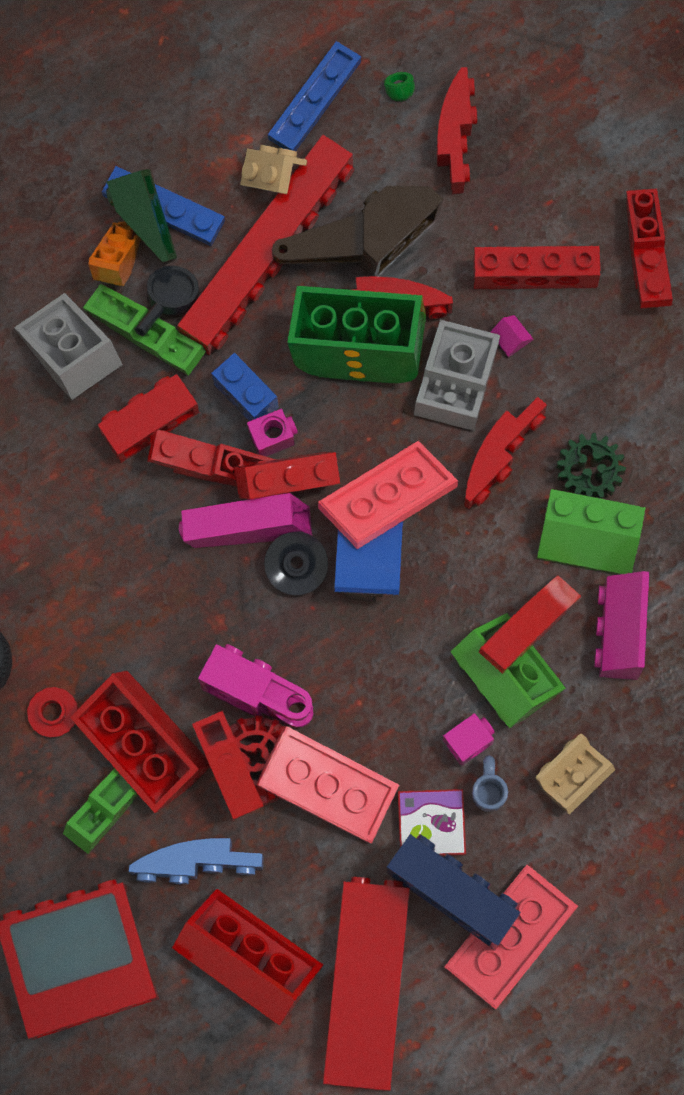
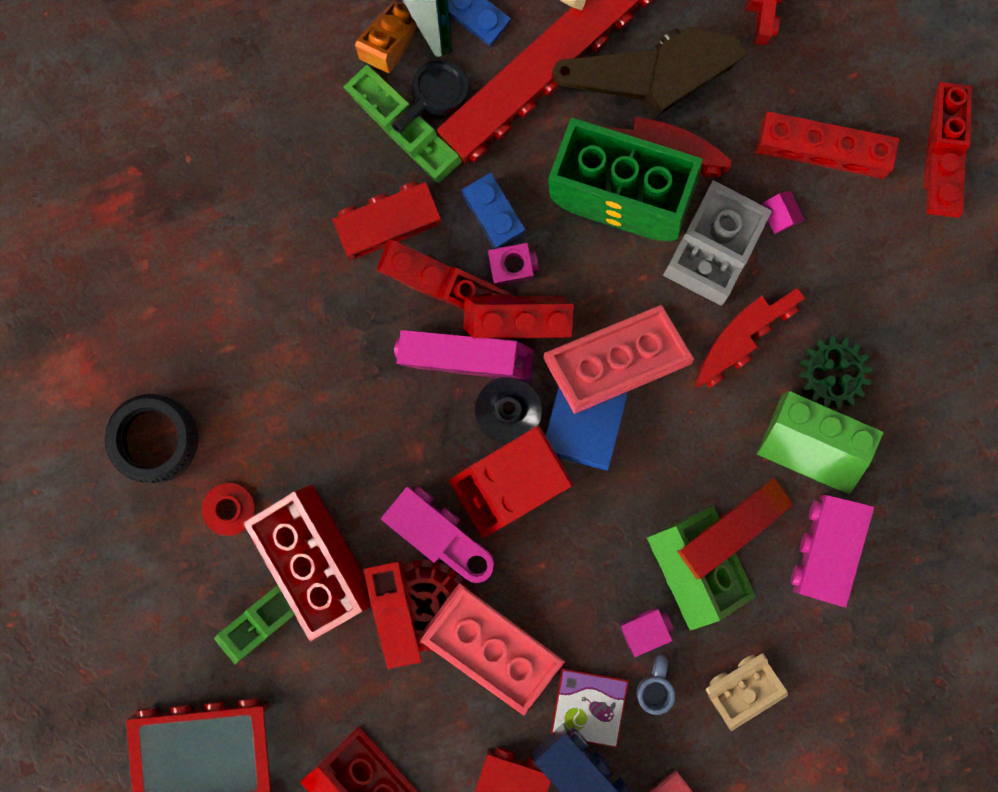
camera: 10 degrees right, 10 degrees up
light grey slope [14,293,123,400] -> none
medium blue slope [129,838,264,884] -> none
none -> red slope [448,425,574,539]

